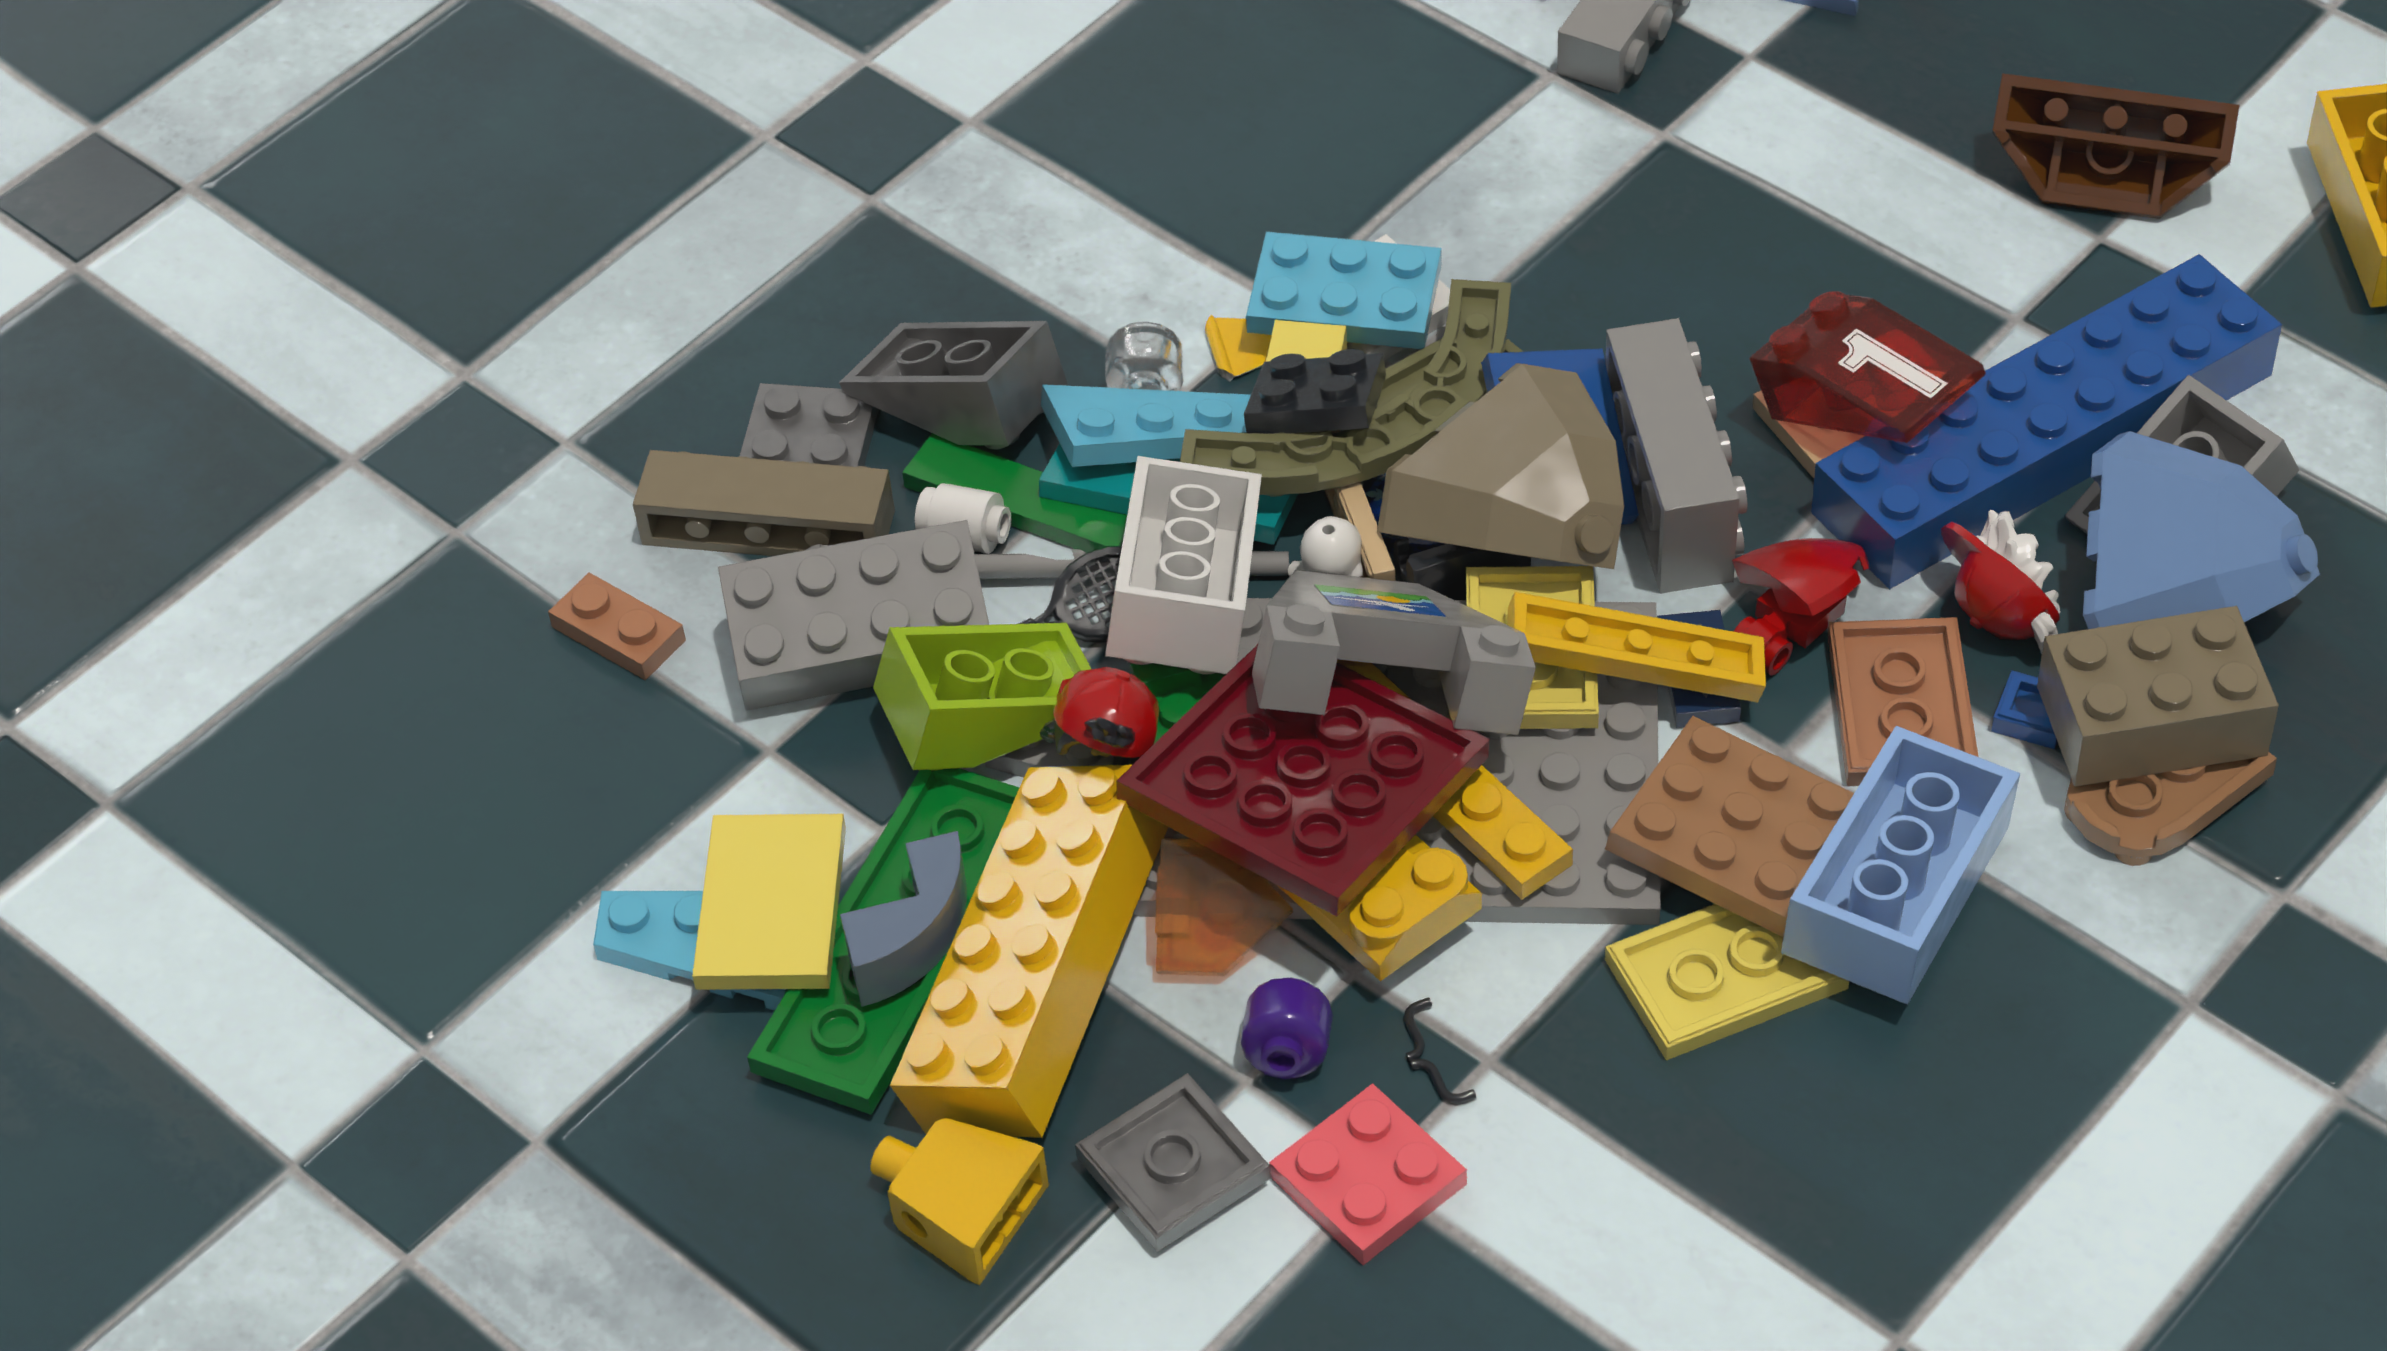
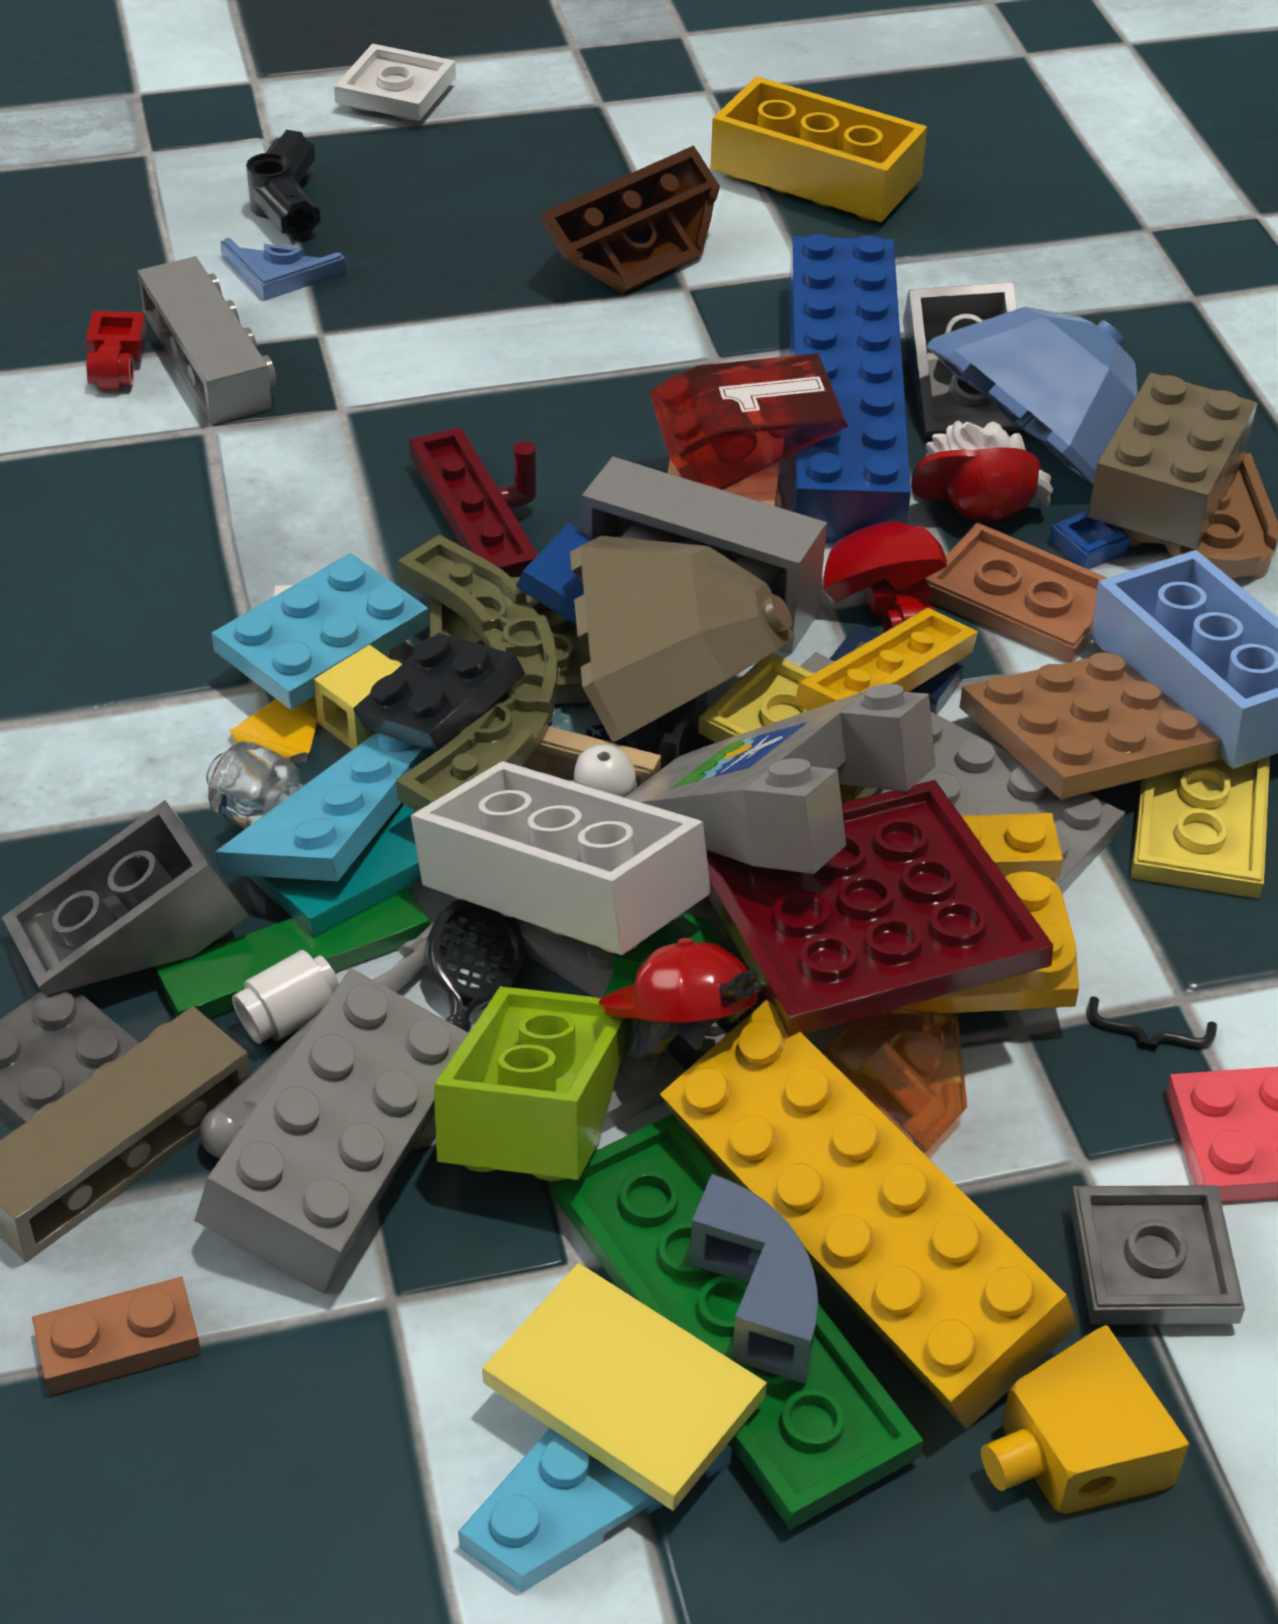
camera: 60 degrees left, 5 degrees down
dark purple head [1240,977,1333,1079] -> none
none -> dark red plate [409,427,538,577]

